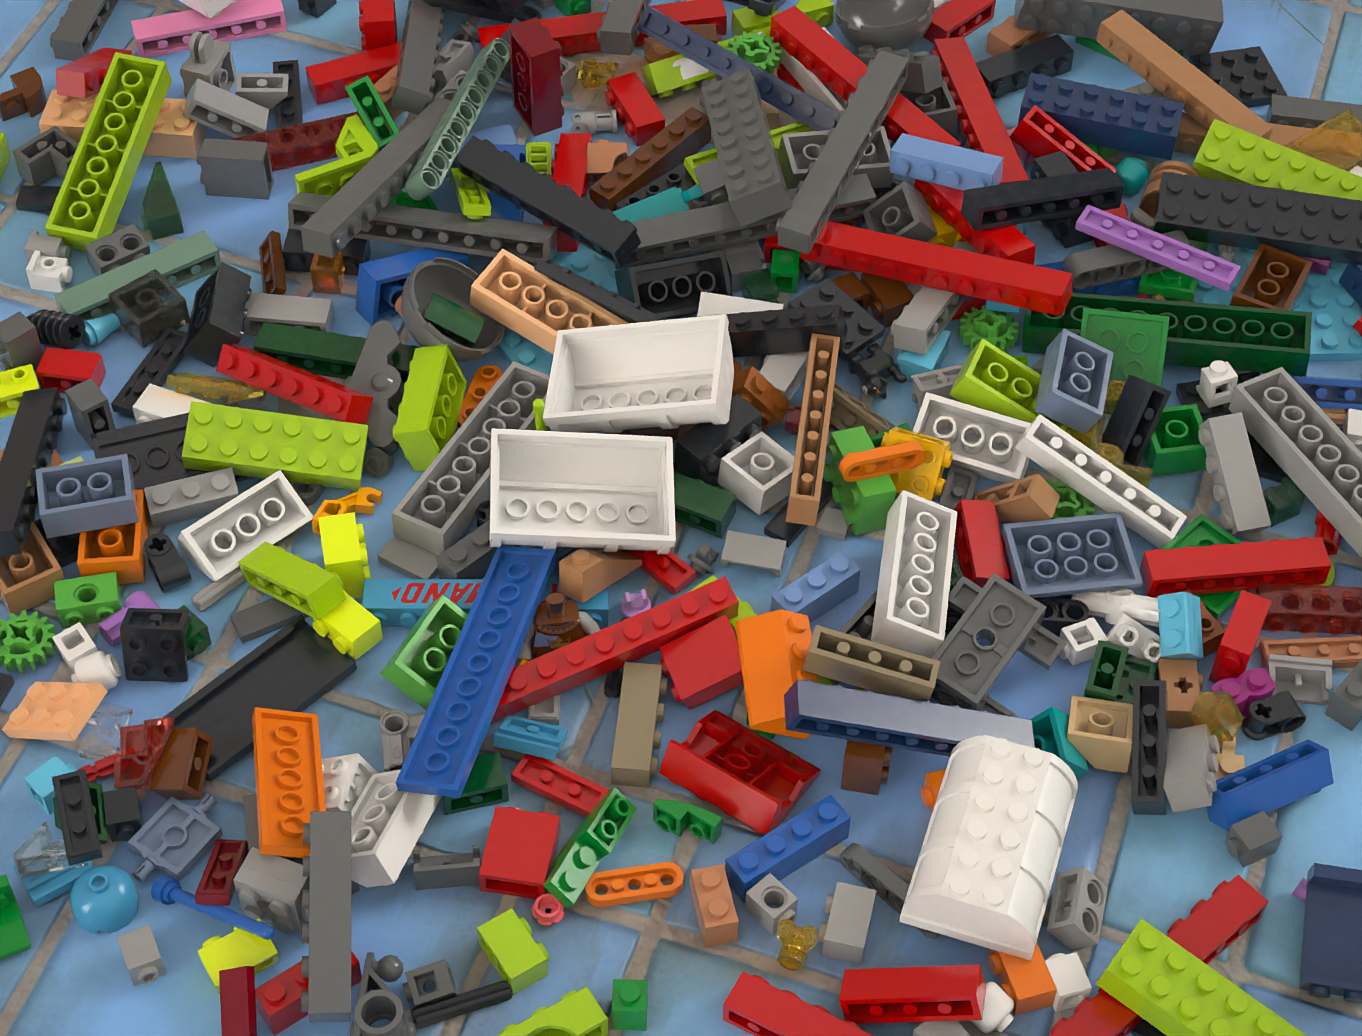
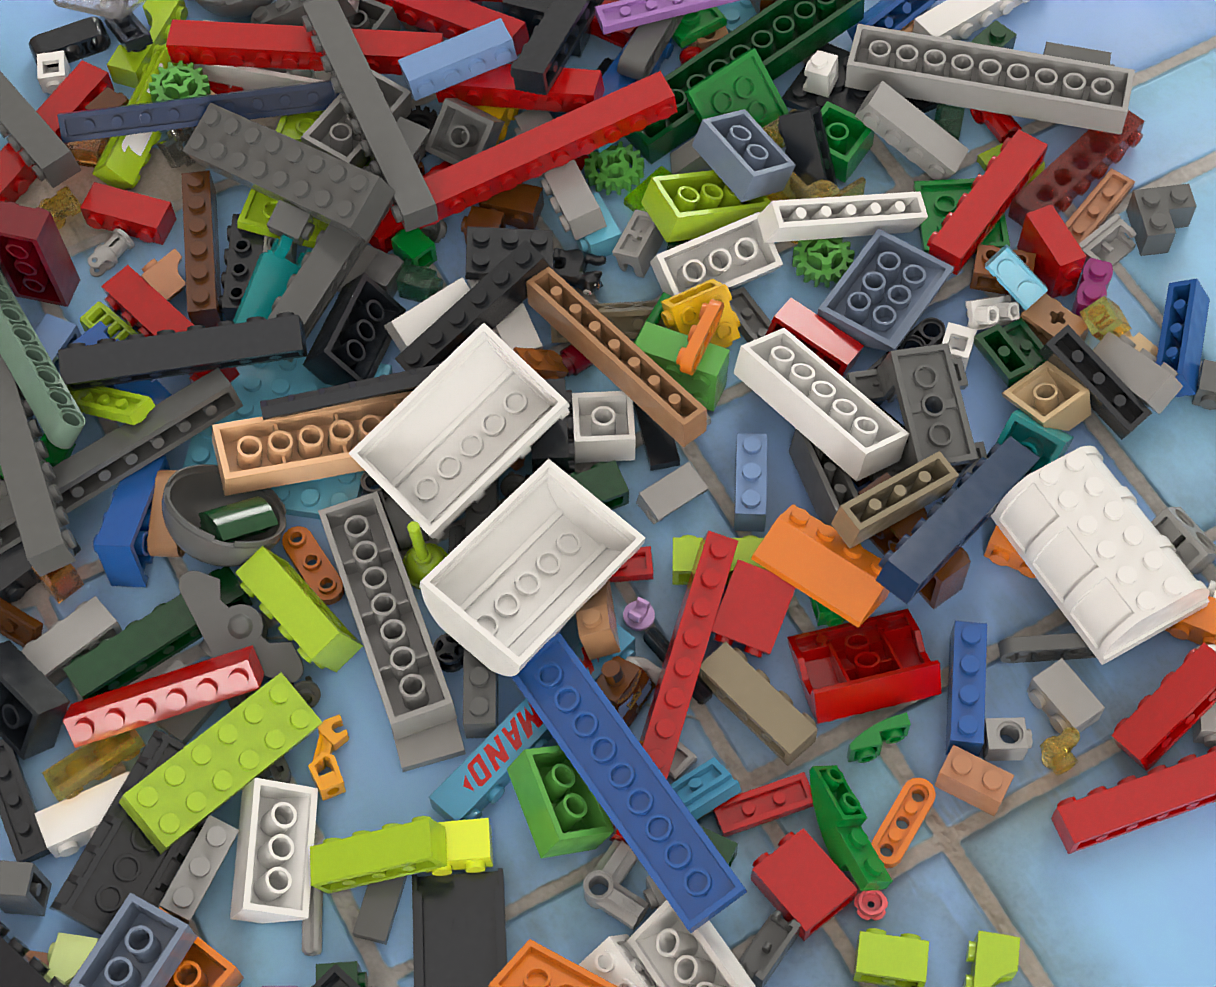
camera: 45 degrees left, 10 degrees up
black piece [144,533,192,593] -> none
neon yellow brick [318,512,371,598] -> none
green brick [612,979,648,1031] -> none
dark grey plate [687,543,719,576] -> none
medium nougat slope [971,474,1060,523] -> none
white piece [1071,588,1160,627] -> none
black piece [1241,691,1307,740] -> none

